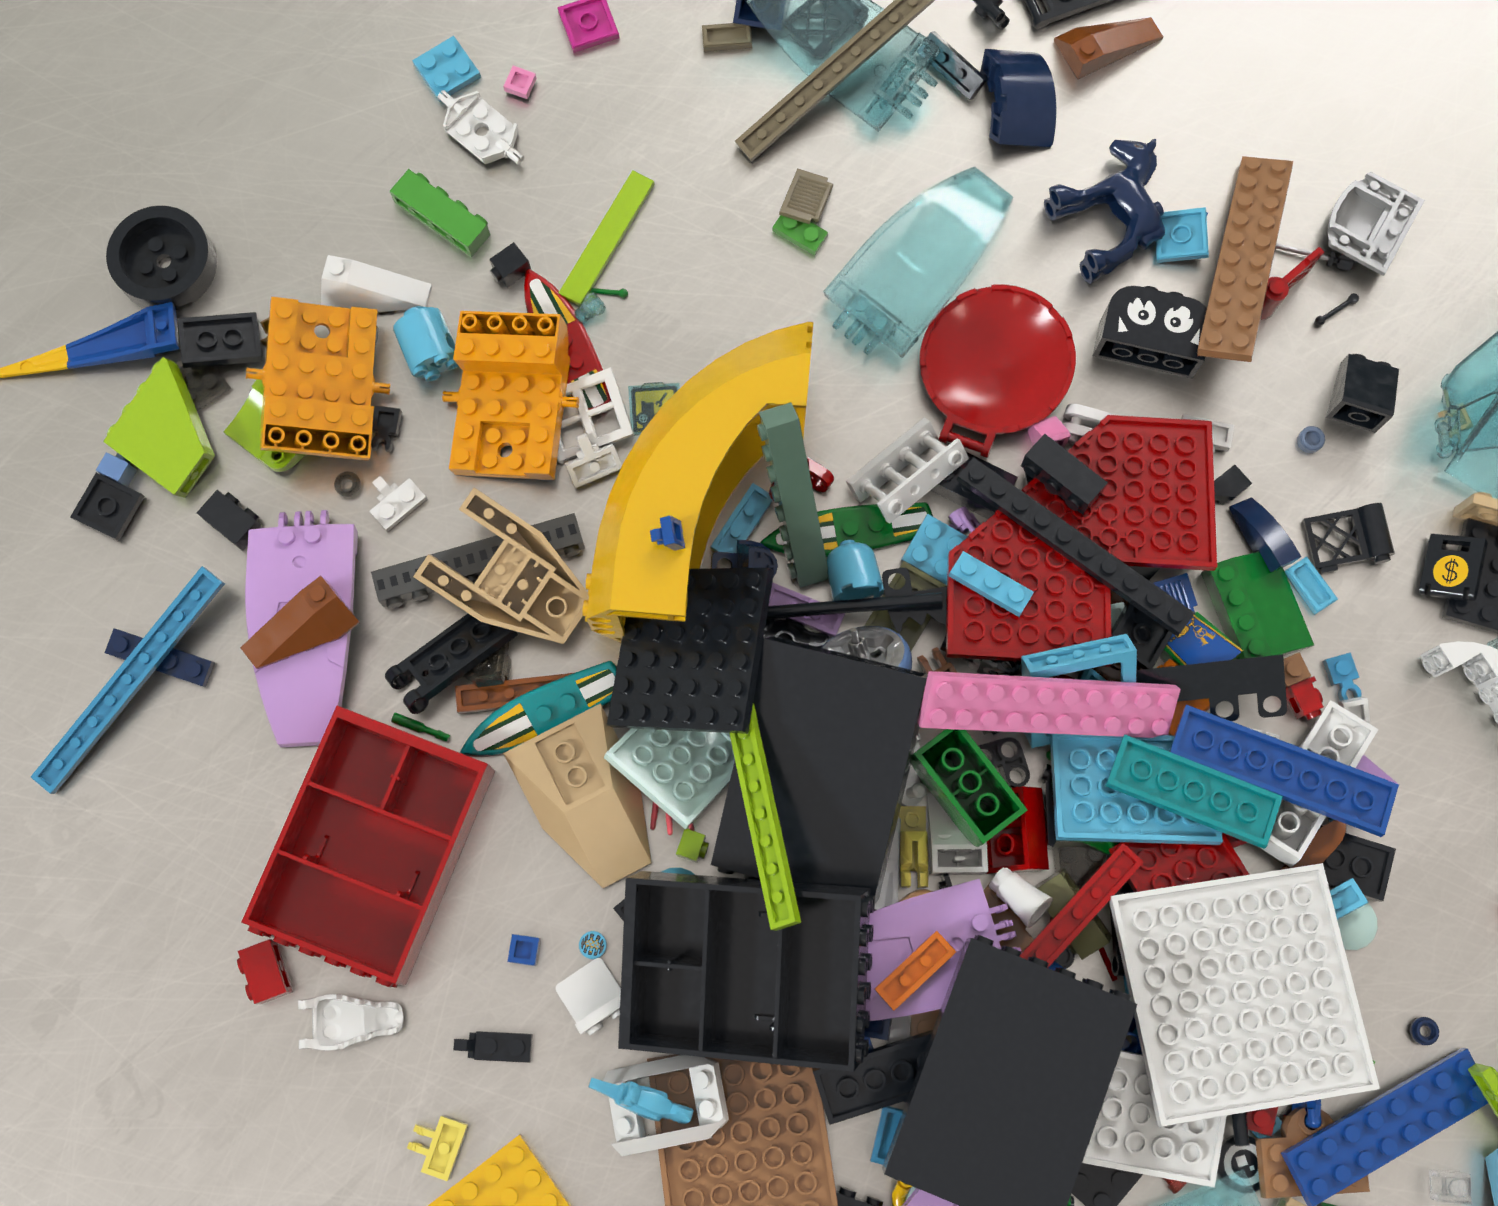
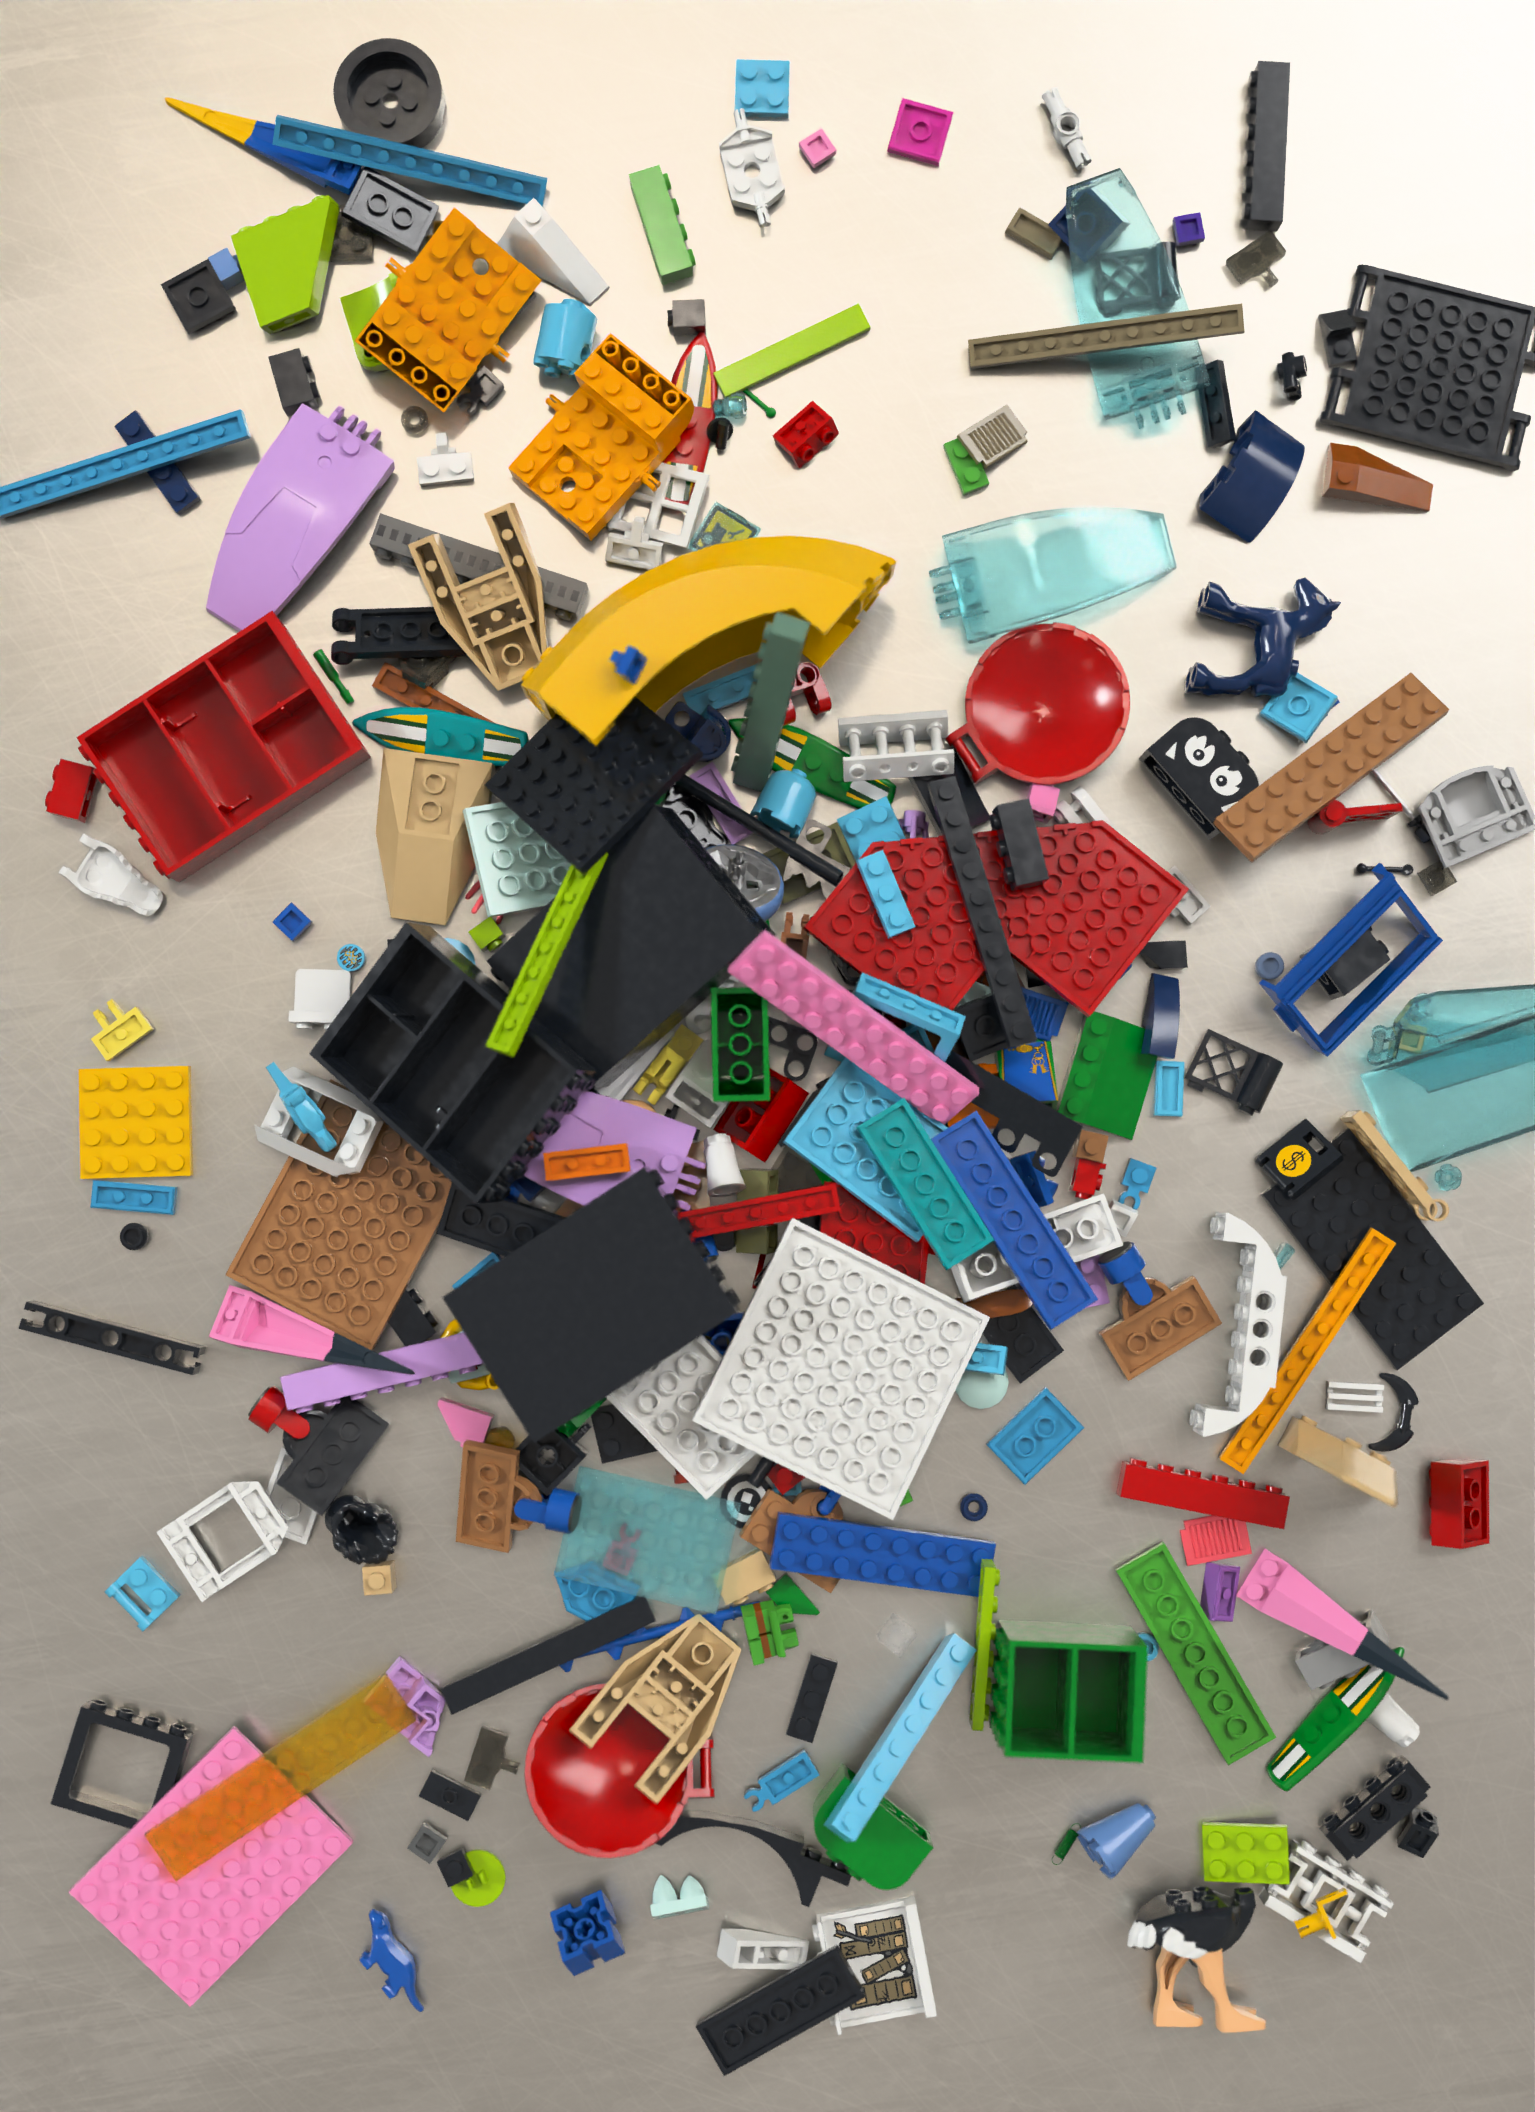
camera: 30 degrees right, 10 degrees up
dark orange wedge [240,575,360,669] -> none
black hinge [453,1031,533,1063] -> none
none -> dark azure plate [272,114,548,207]
none -> black plate [706,417,733,450]
none -> red bracket [772,400,839,468]
none -> dark azure tile [986,1387,1084,1485]
none -> blue tile [1009,1150,1058,1208]
none -> medium nougat plate [1098,1241,1222,1381]
none -> blue piece [1259,863,1443,1057]
none -> clear smoke plate [1417,860,1457,896]

